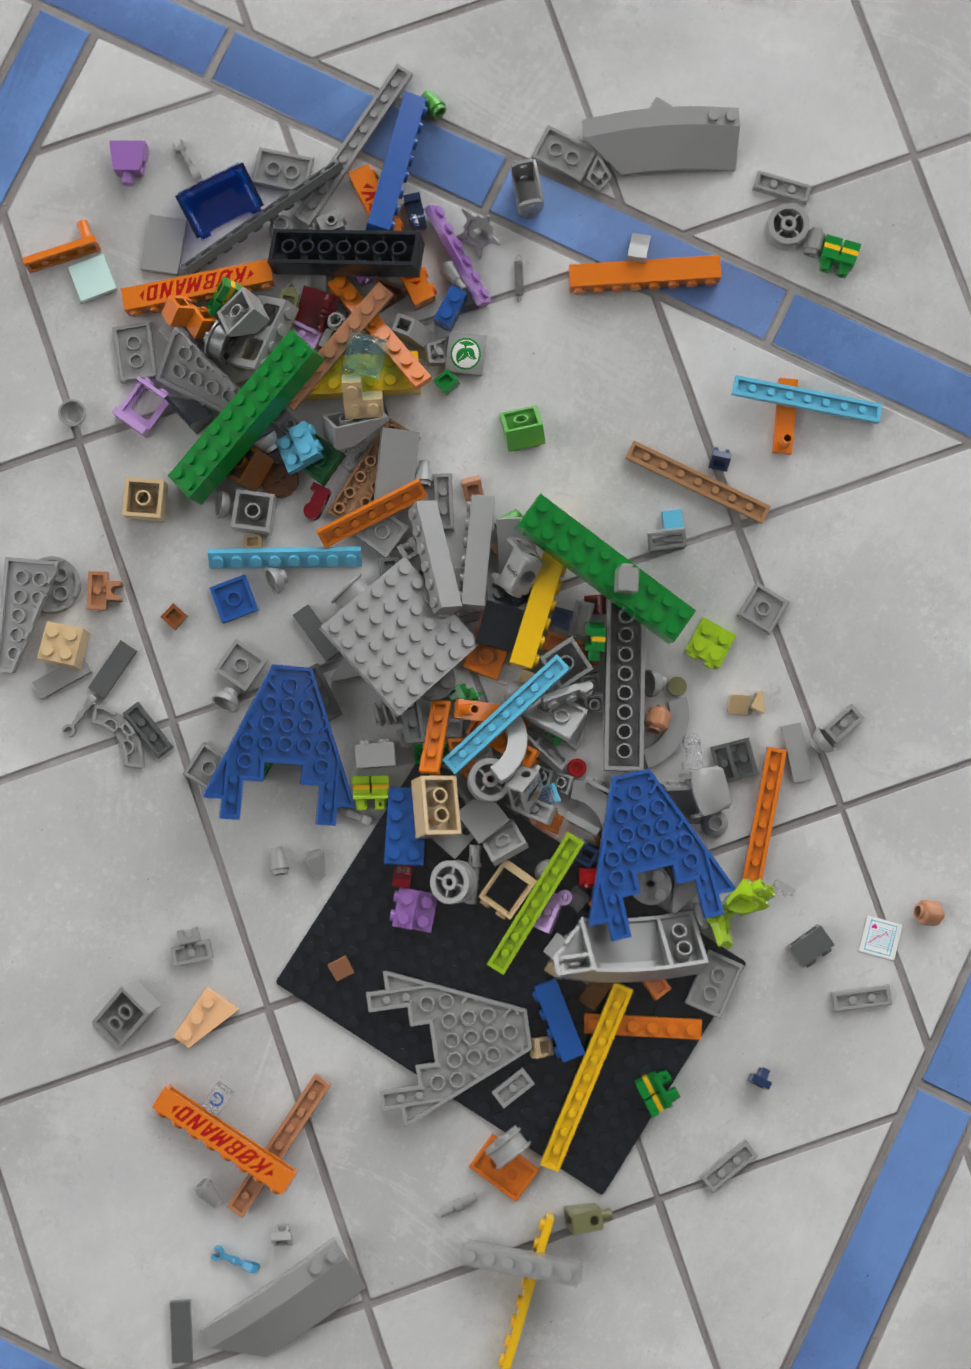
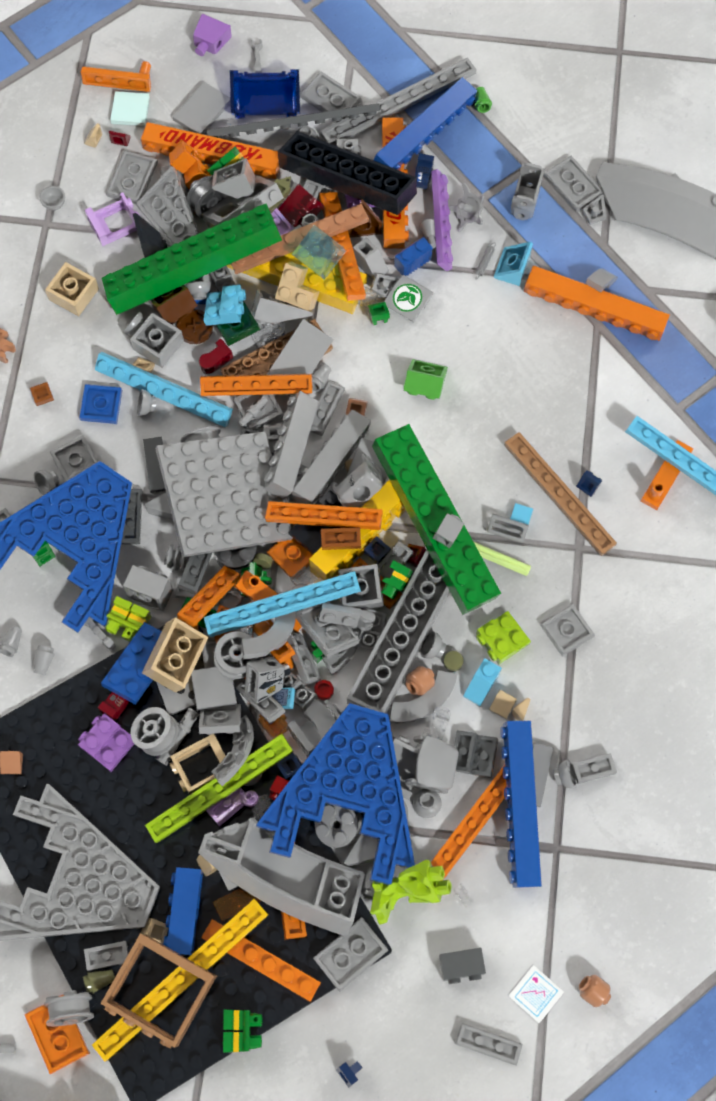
camera: 25 degrees right, 15 degrees down
none -> olive cone [83,969,115,994]
none -> tan slope [84,123,103,148]
none -> medium nougat window [101,933,217,1049]
none -> dark red slope [109,131,131,147]
none -> light grey tile [211,715,254,786]
none -> light grey bar [238,396,268,427]
none -> olive tile [253,553,273,569]
none -> orange plate [265,501,383,530]
none -> dark orange plate [321,527,361,550]
none -> medium azure slope [463,658,502,706]
none -> yellowish green axle [474,542,531,576]
none -> medium azure slope [494,242,533,286]
none -> blue brick [500,721,542,888]

